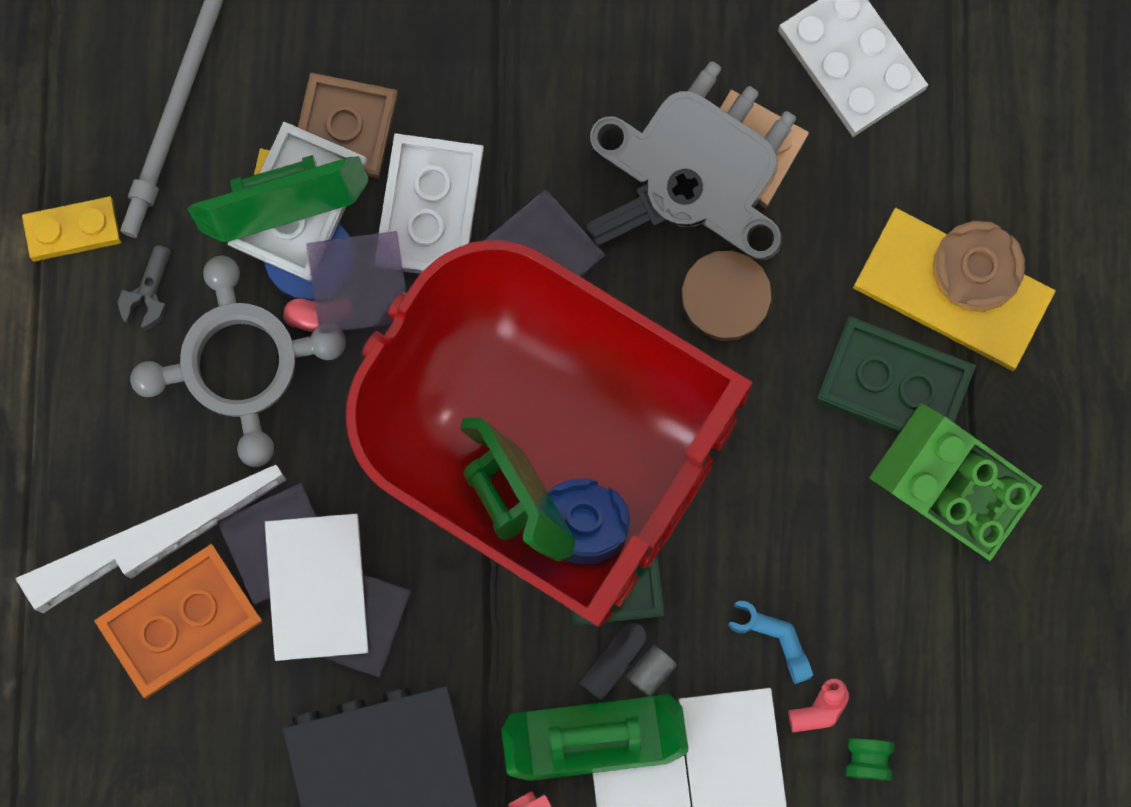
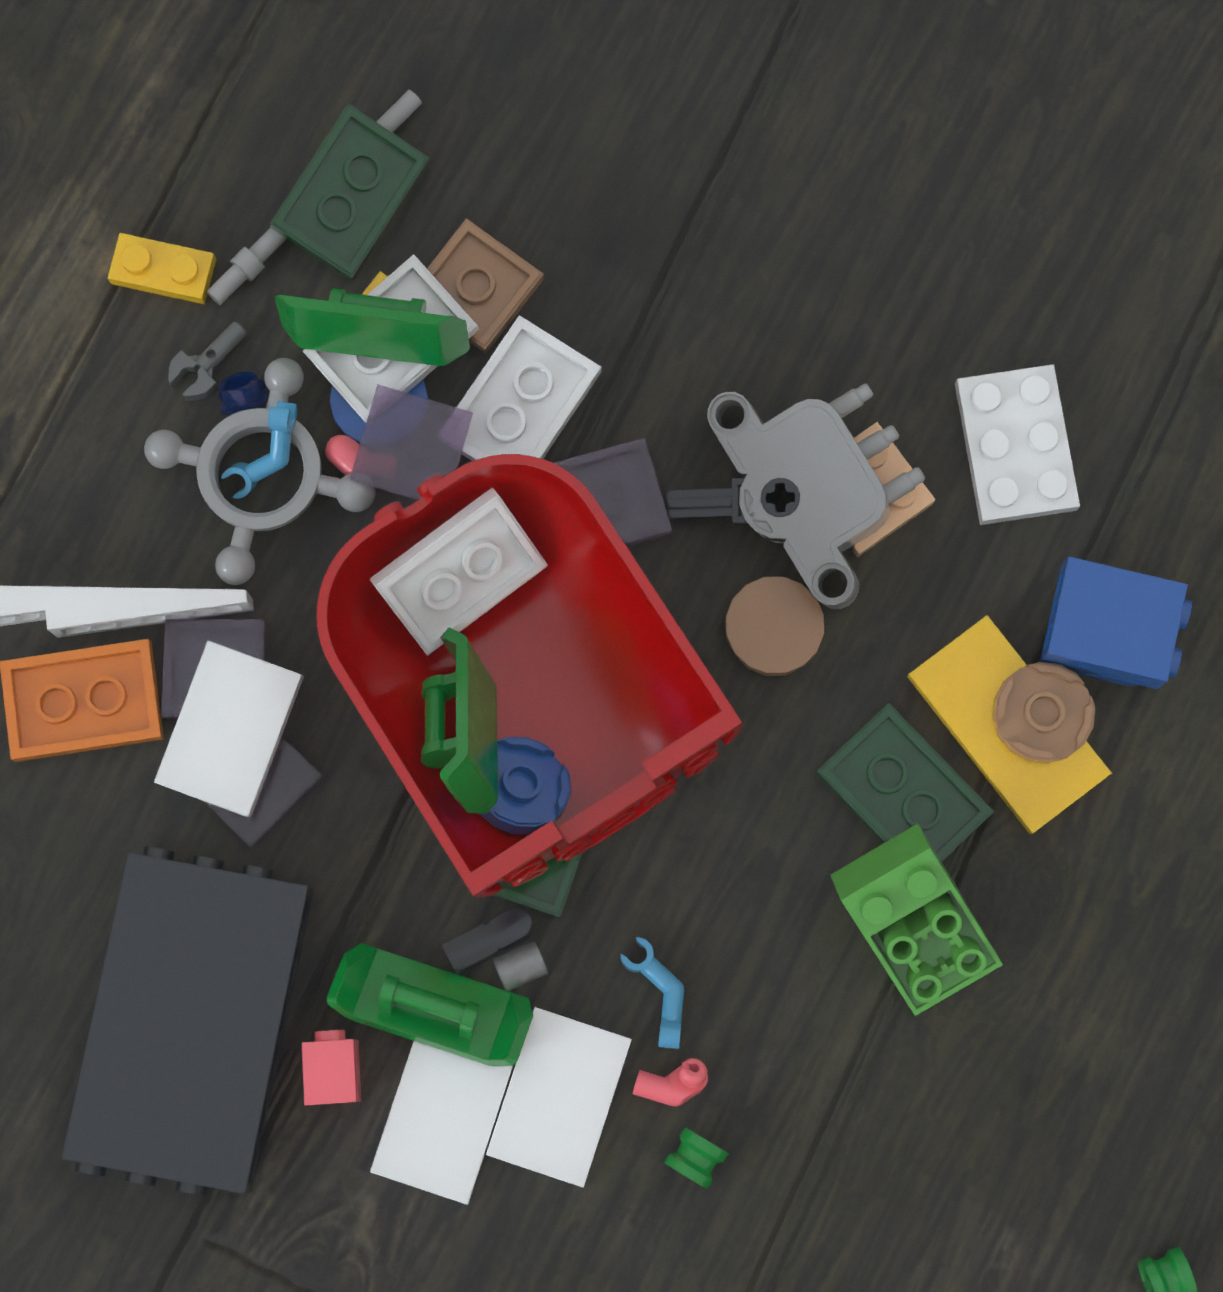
camera: 30 degrees right, 0 degrees up
none -> clear blue plate [218,372,268,414]
none -> dark azure arm [221,401,297,498]
none -> dark green tile [269,103,430,280]
none -> white tile [370,488,548,656]
none -> blue brick [1040,557,1192,689]

